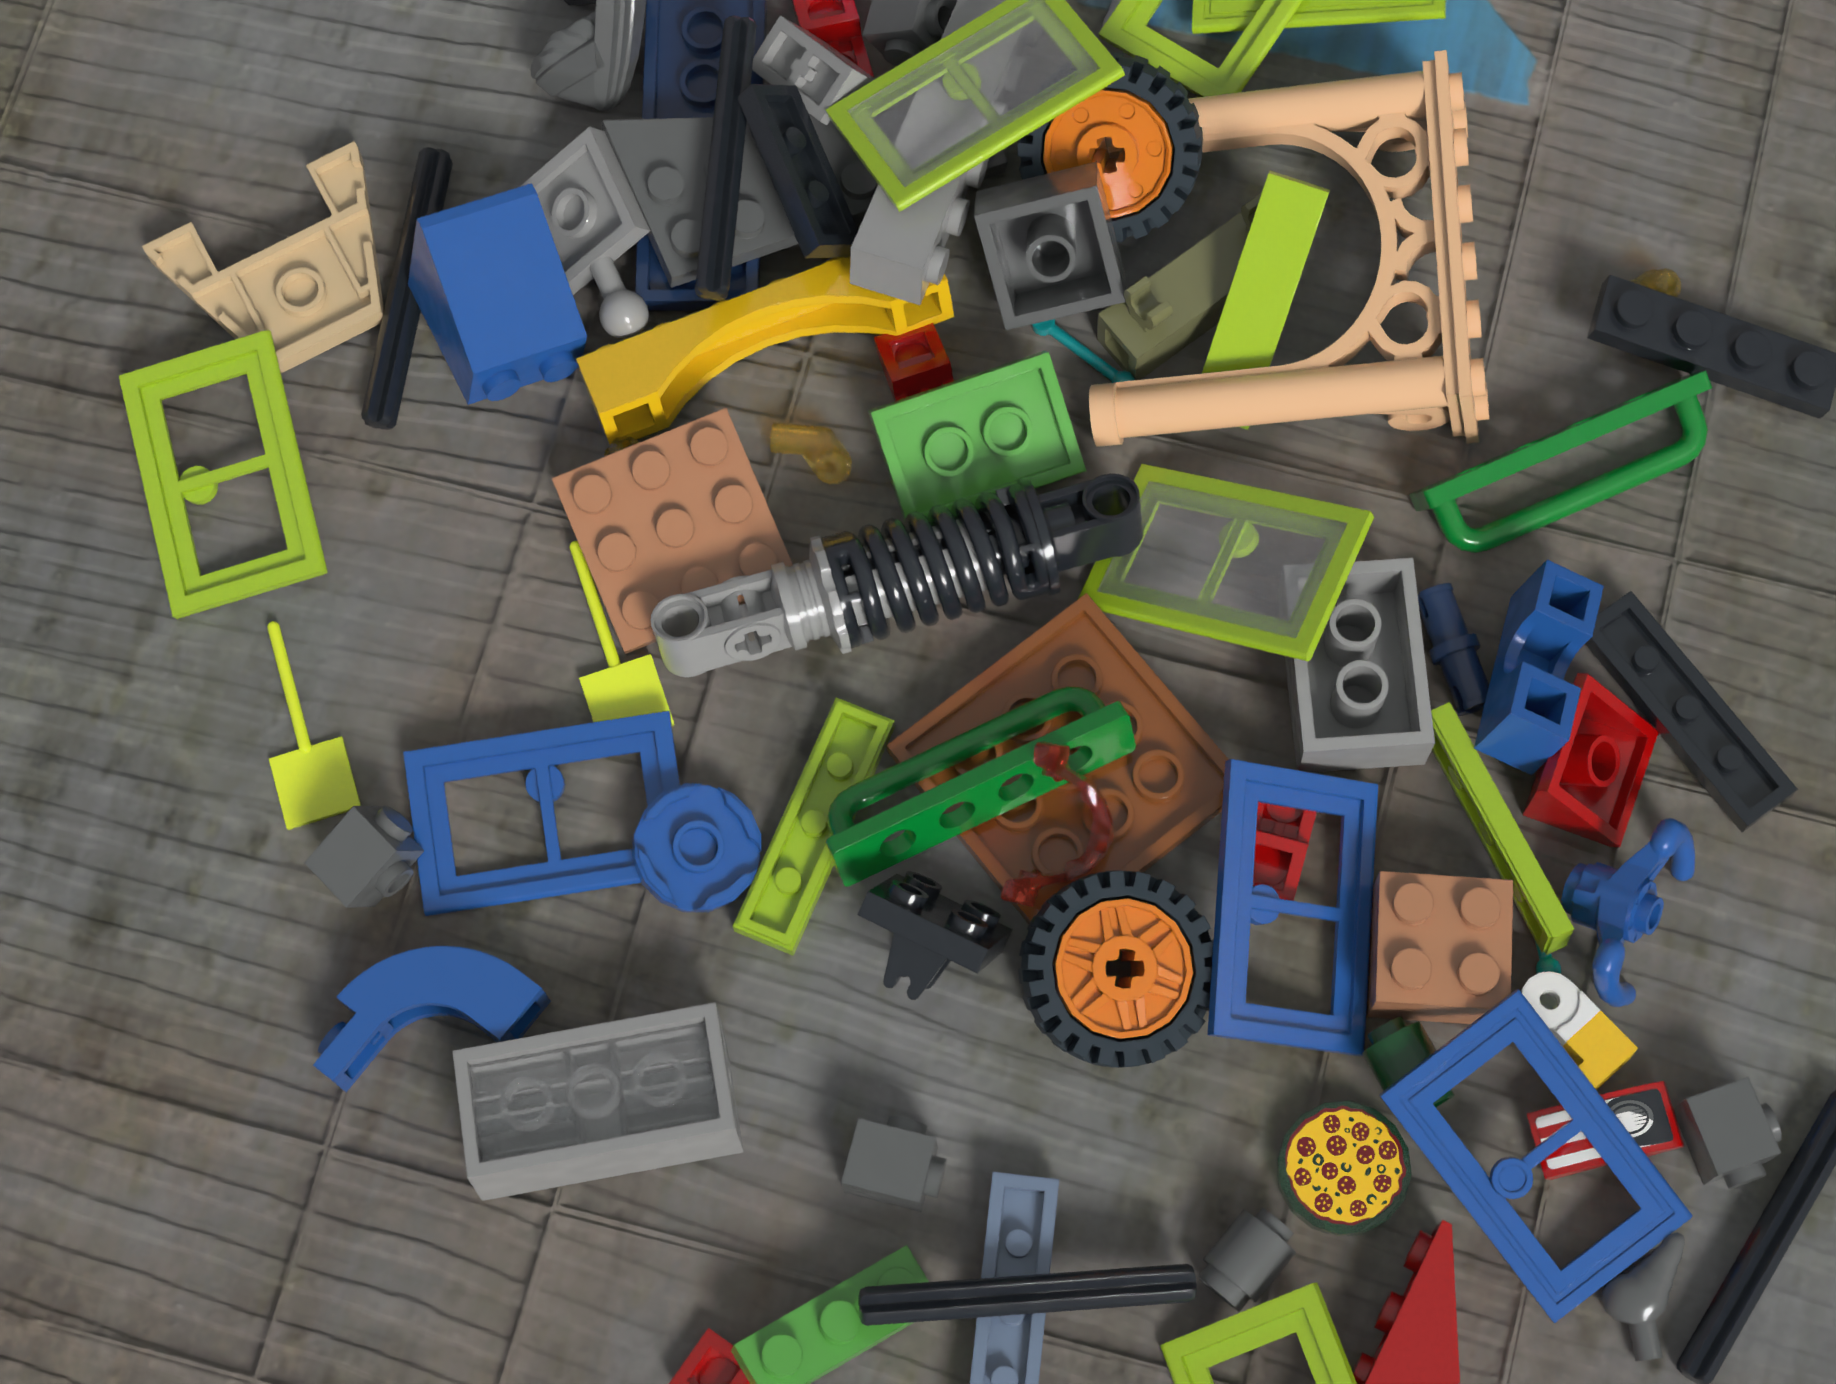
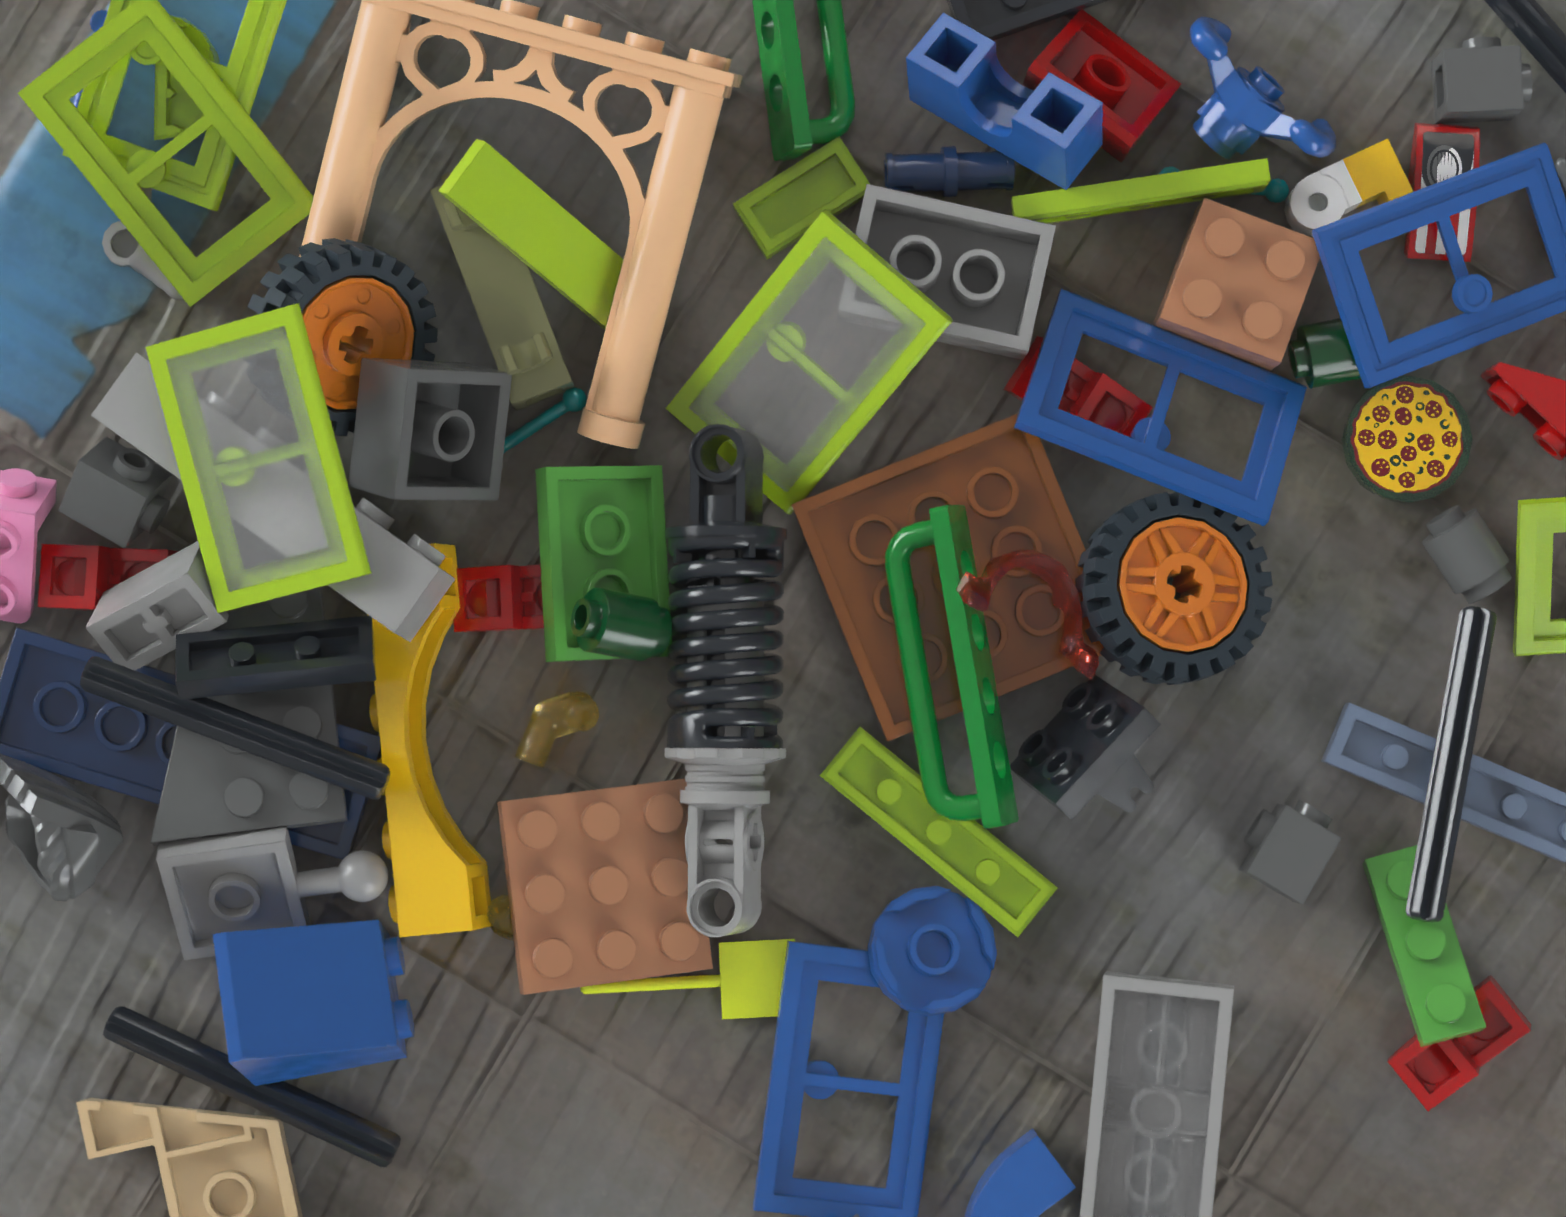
camera: 80 degrees left, 15 degrees up
none -> dark green brick [571,587,672,661]
none -> lime tile [733,136,870,260]

